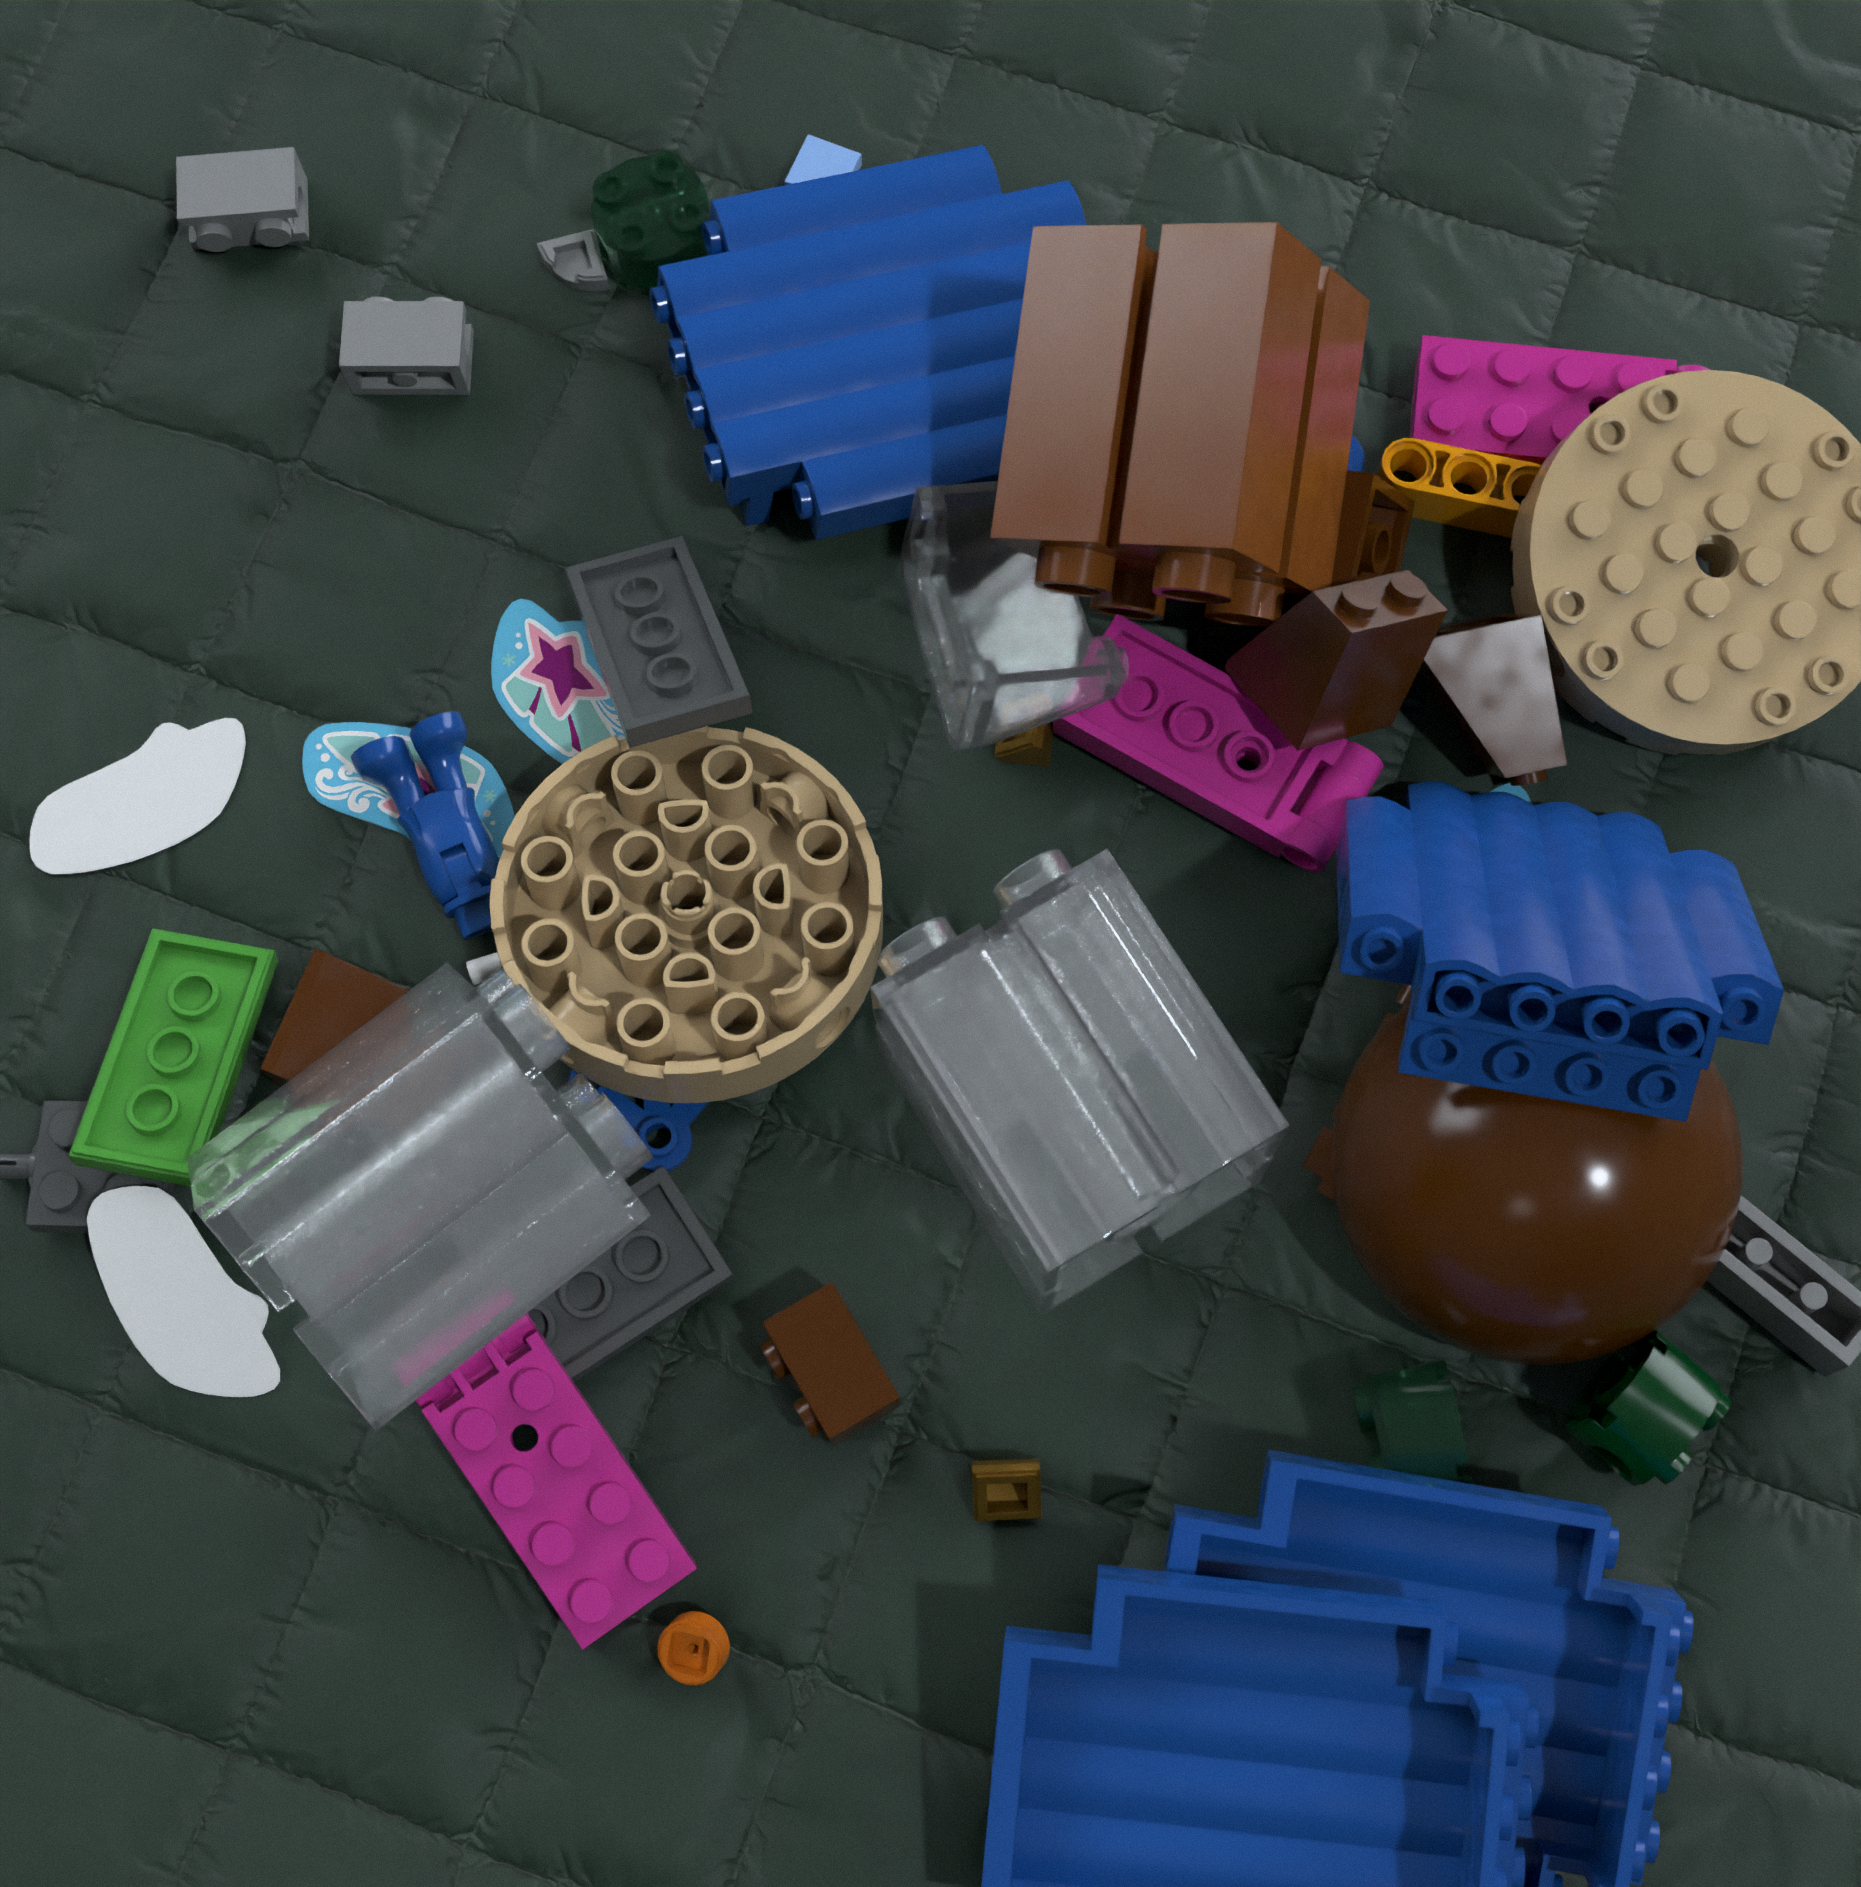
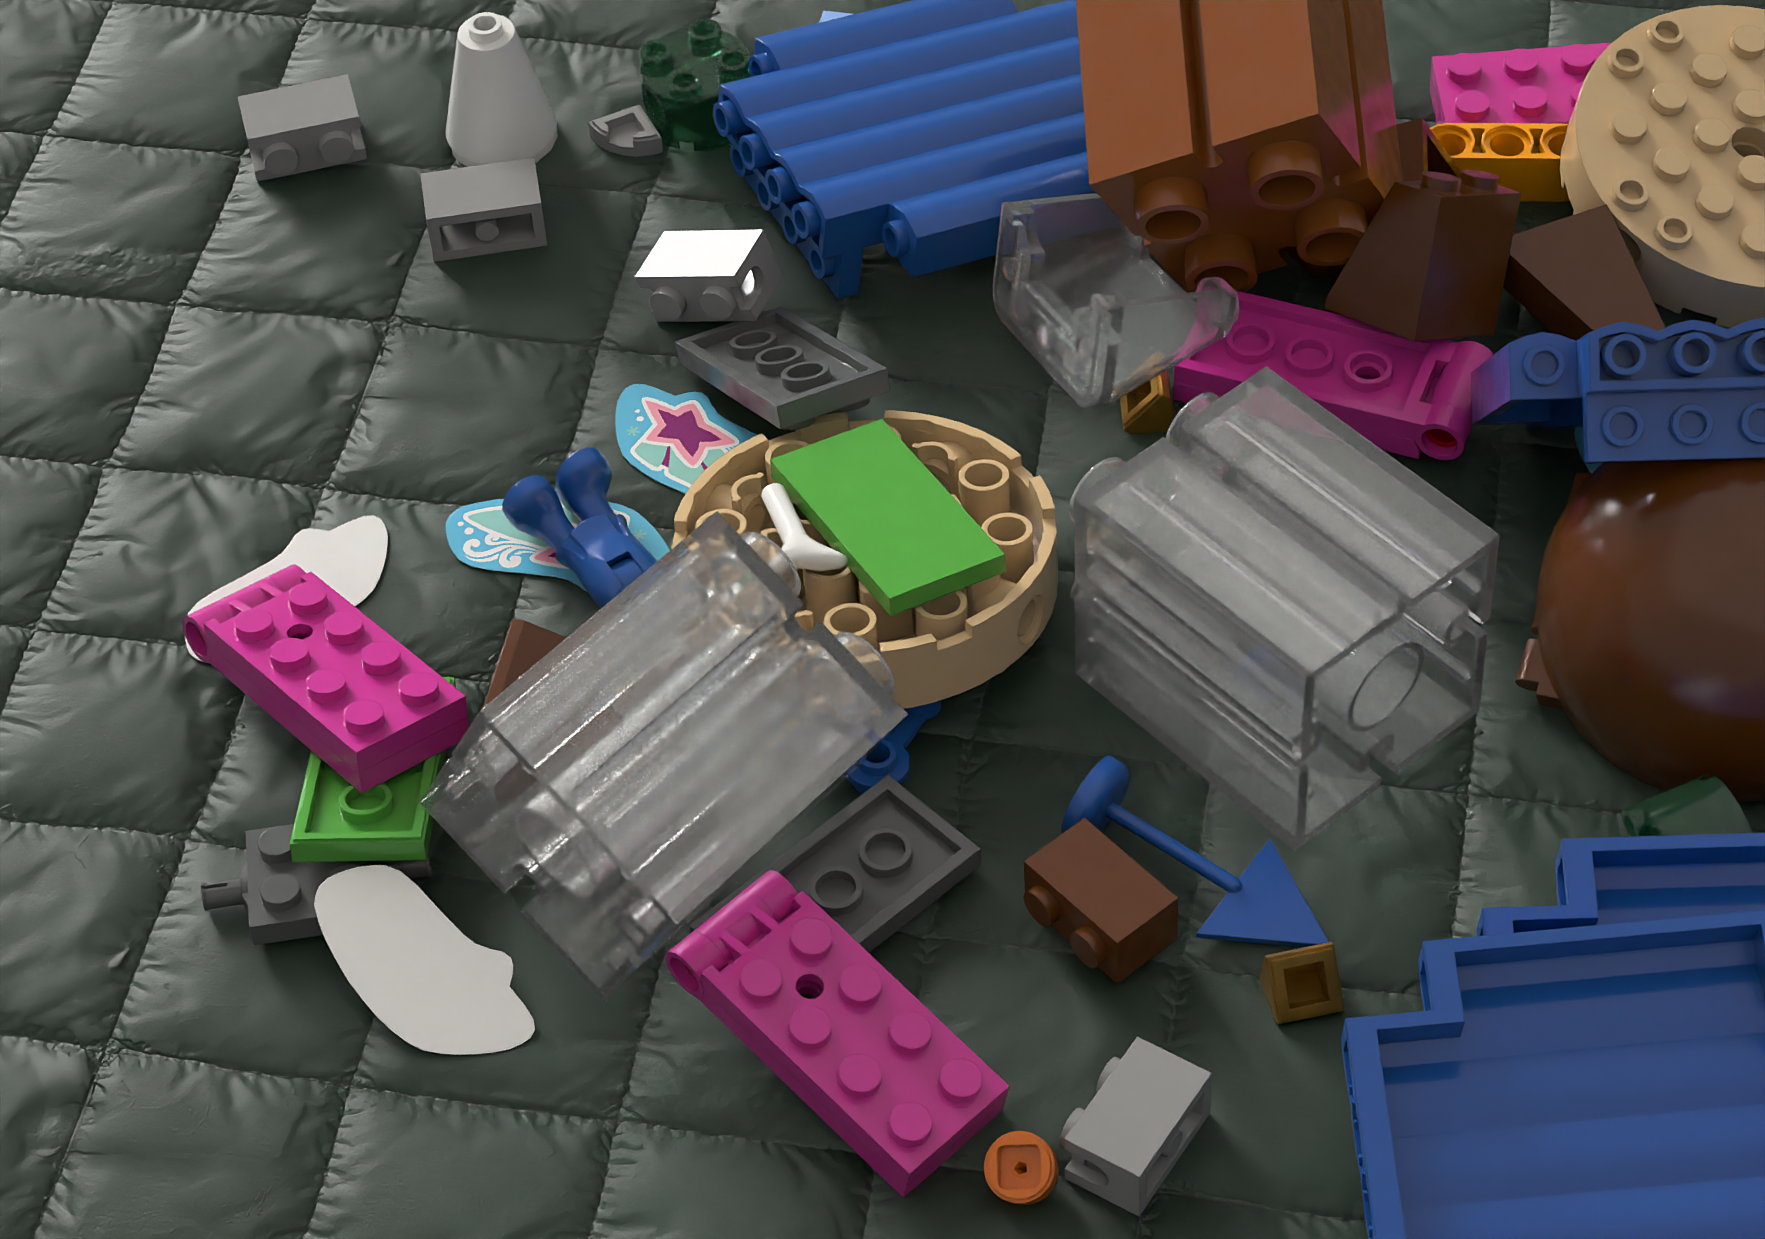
camera: 10 degrees left, 25 degrees down
none -> dark pink hinge [182,564,470,793]
none -> white cone [446,12,558,167]
none -> light grey brick [635,229,784,322]
none -> white piece [761,483,848,579]
none -> bright green tile [770,418,1006,616]
none -> light grey brick [1060,1037,1212,1216]
none -> blue piece [1061,755,1329,947]

